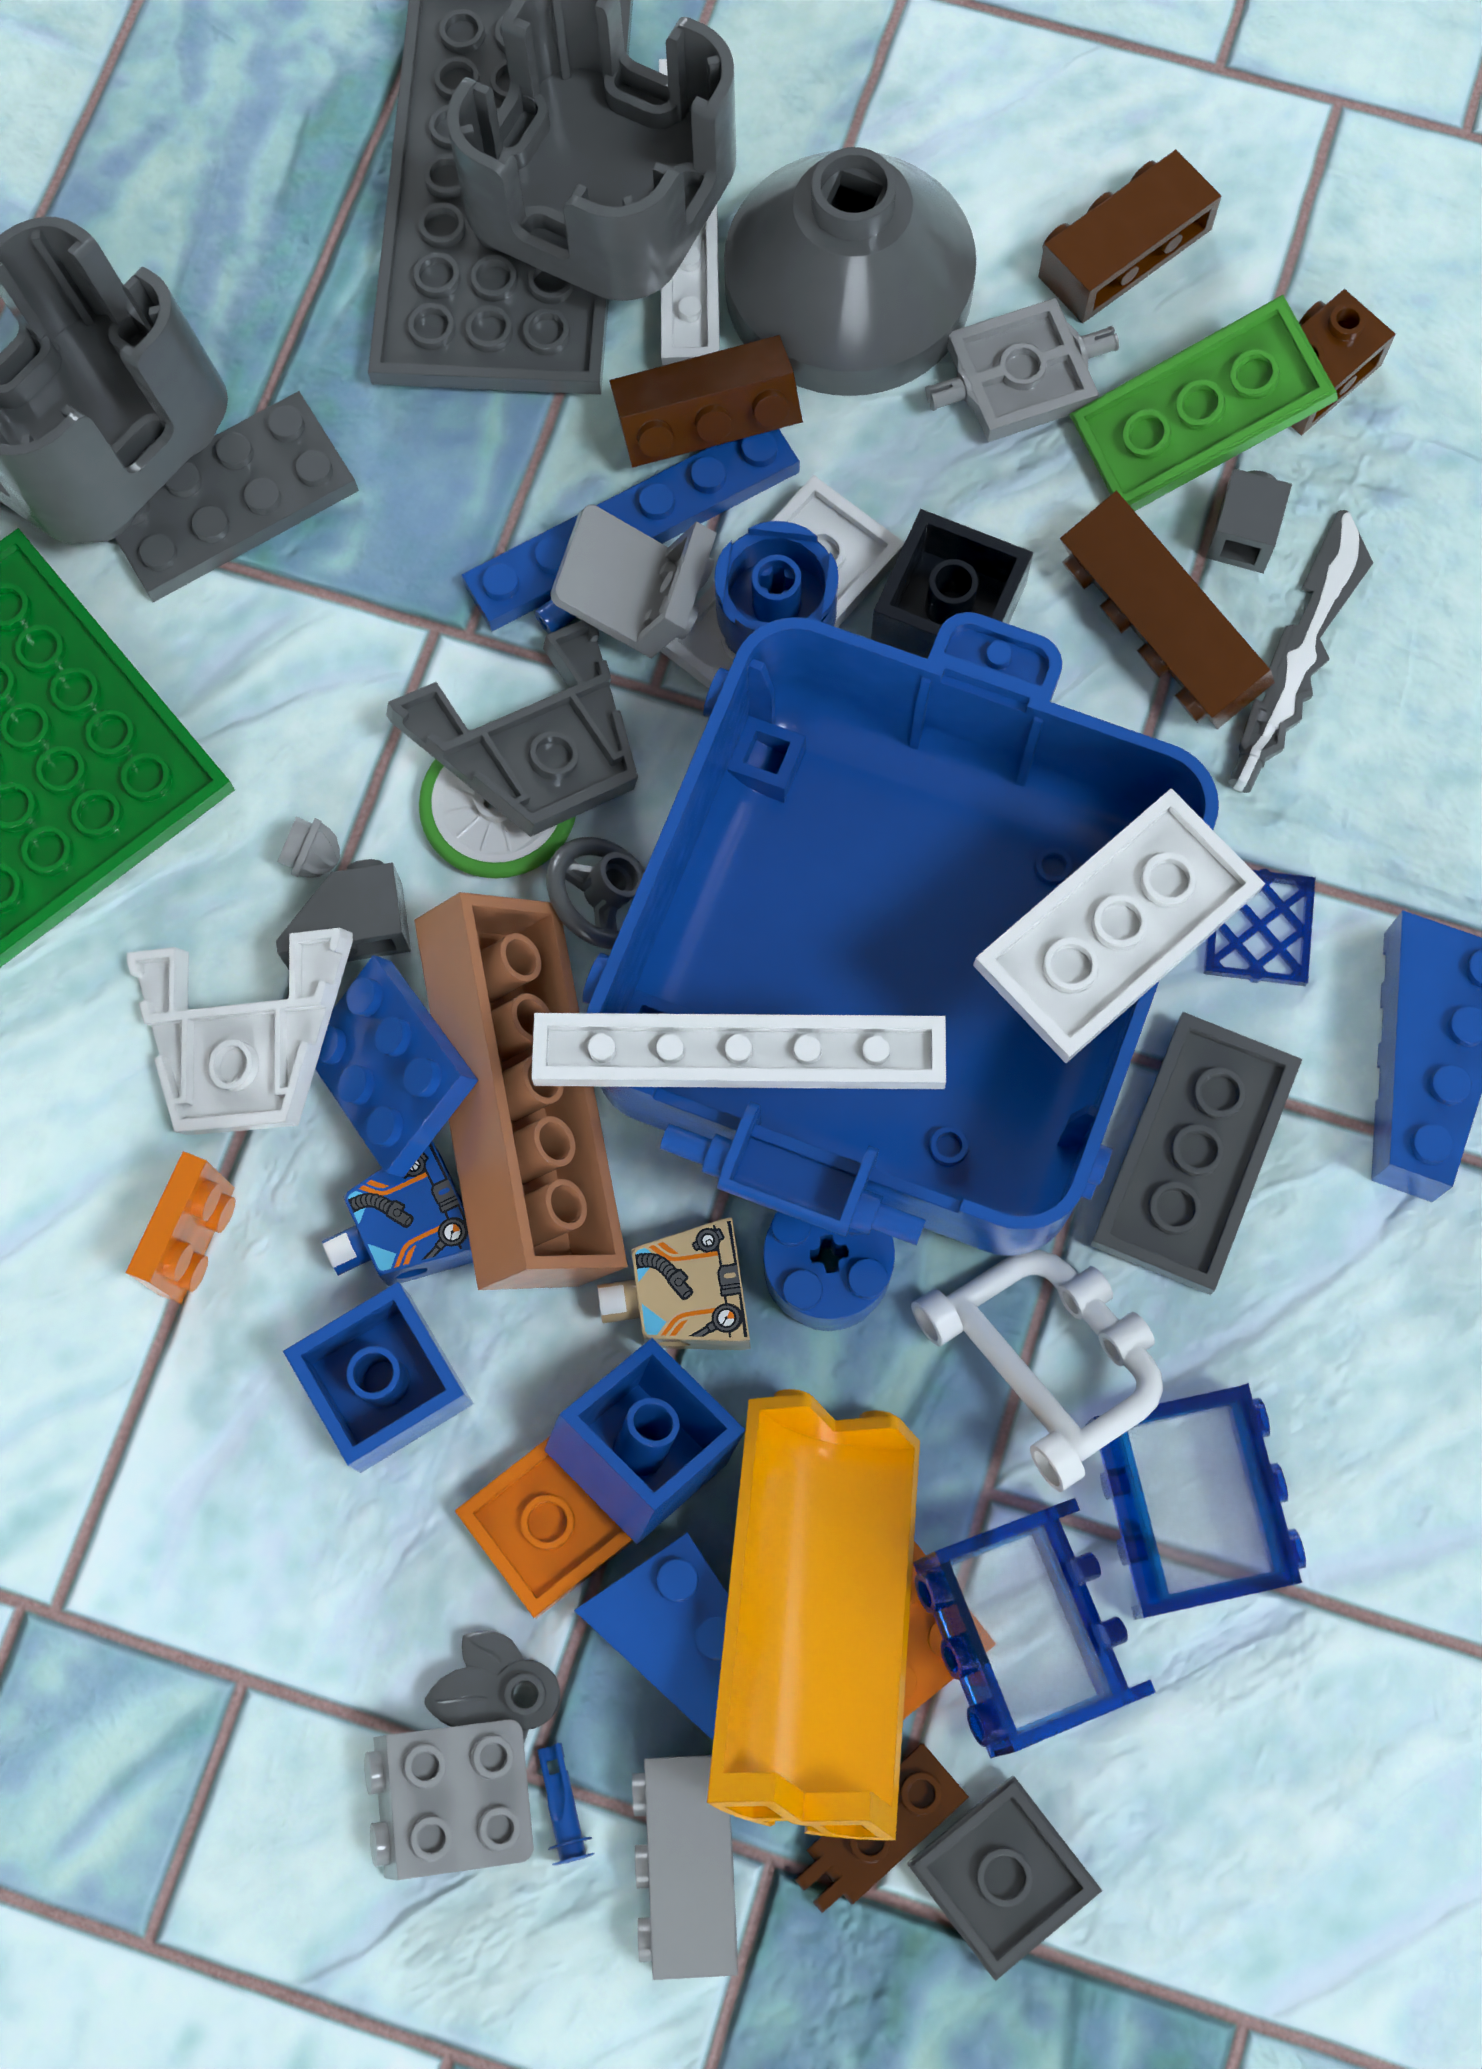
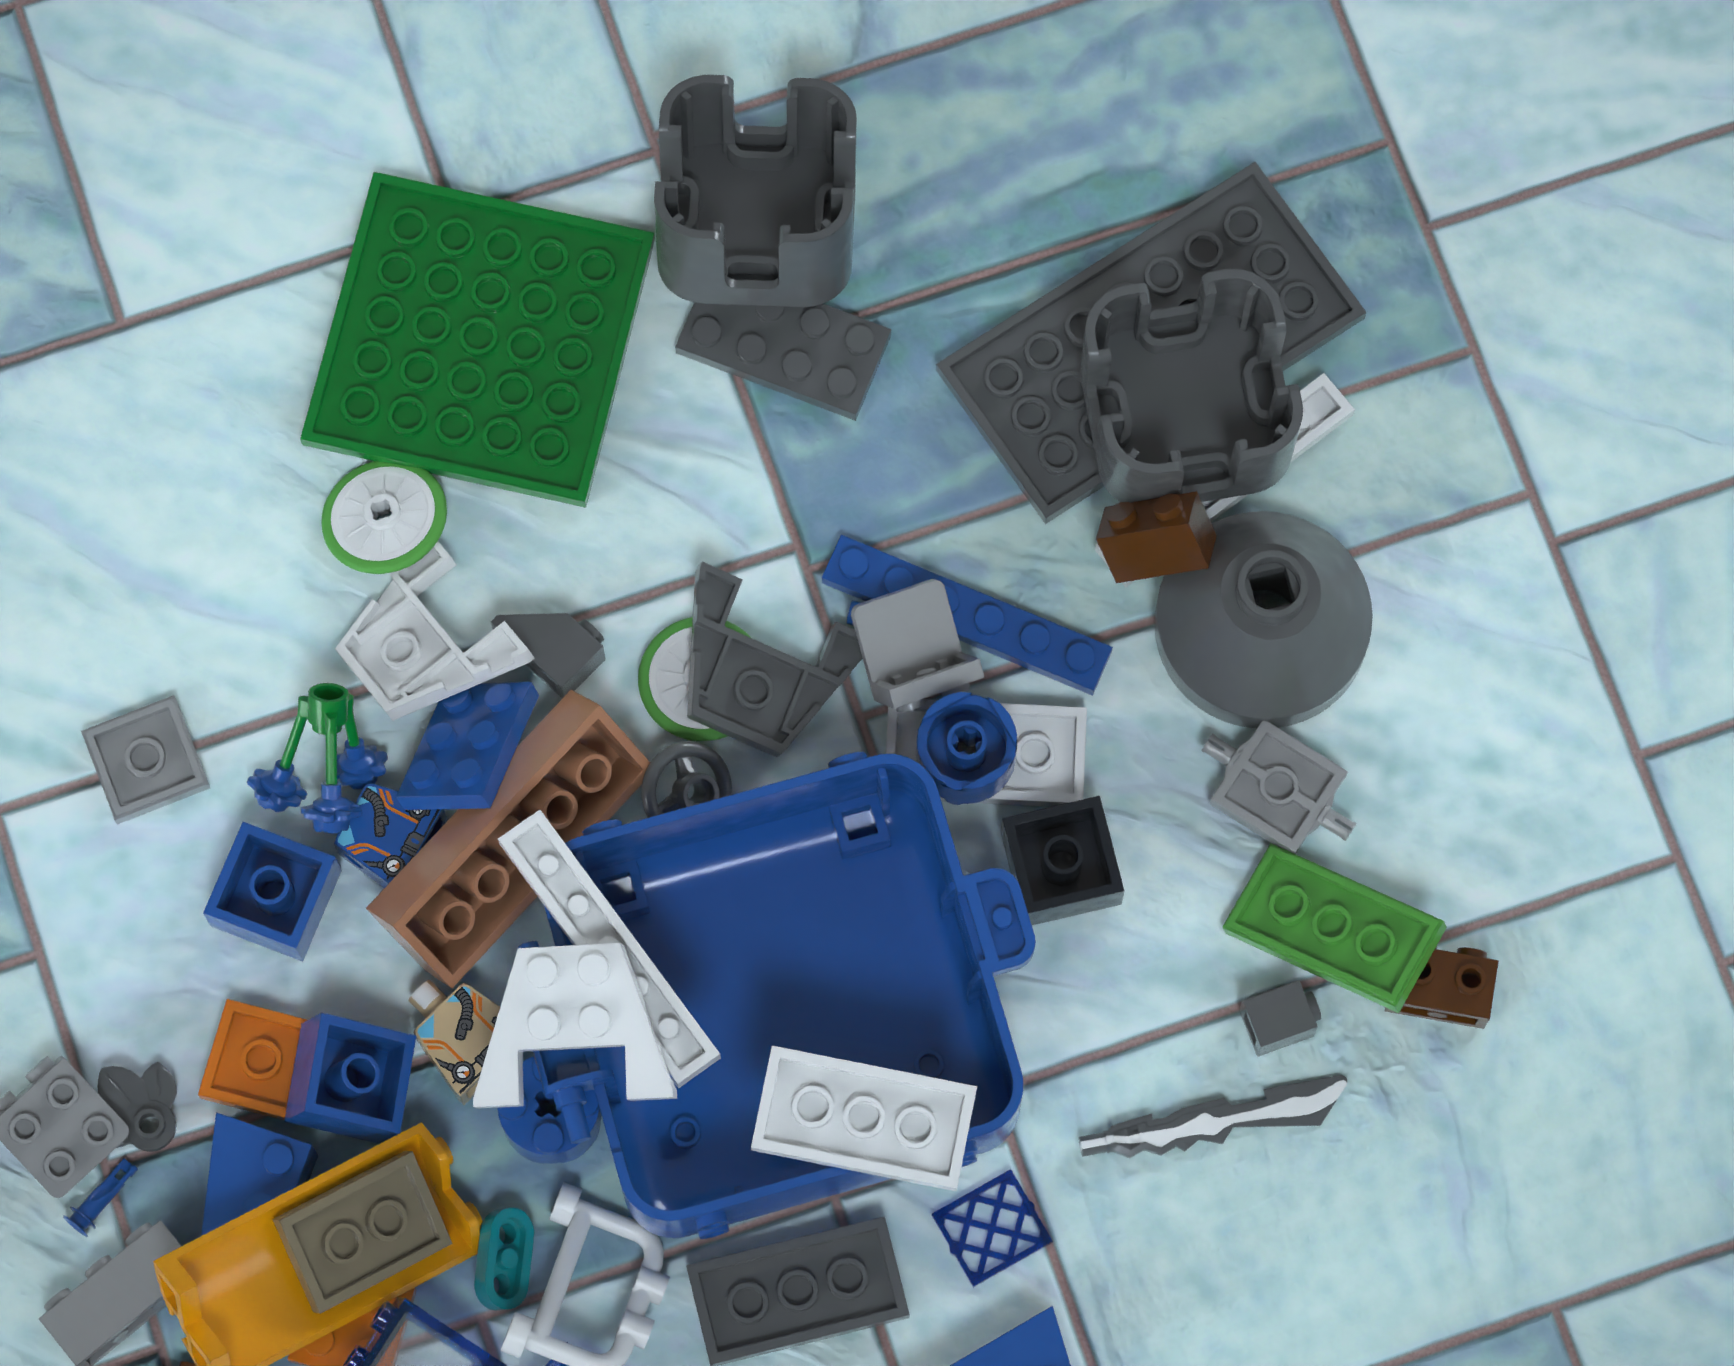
camera: 50 degrees right, 0 degrees up
orange plate [125,1151,236,1304] -> none
light grey plate [277,817,340,878] -> none
reddish brown brick [609,335,803,468] -> none
reddish brown brick [1038,149,1222,324] -> none
reddish brown brick [1060,490,1275,730] -> none
none -> light grey tile [81,695,210,824]
none -> blue plant [247,683,388,833]
none -> dark tan plate [272,1150,453,1314]
none -> white wheel [321,461,447,574]
none -> white wing [473,943,677,1109]
none -> teal plate [474,1207,534,1311]
none -> reddish brown brick [1096,491,1217,583]

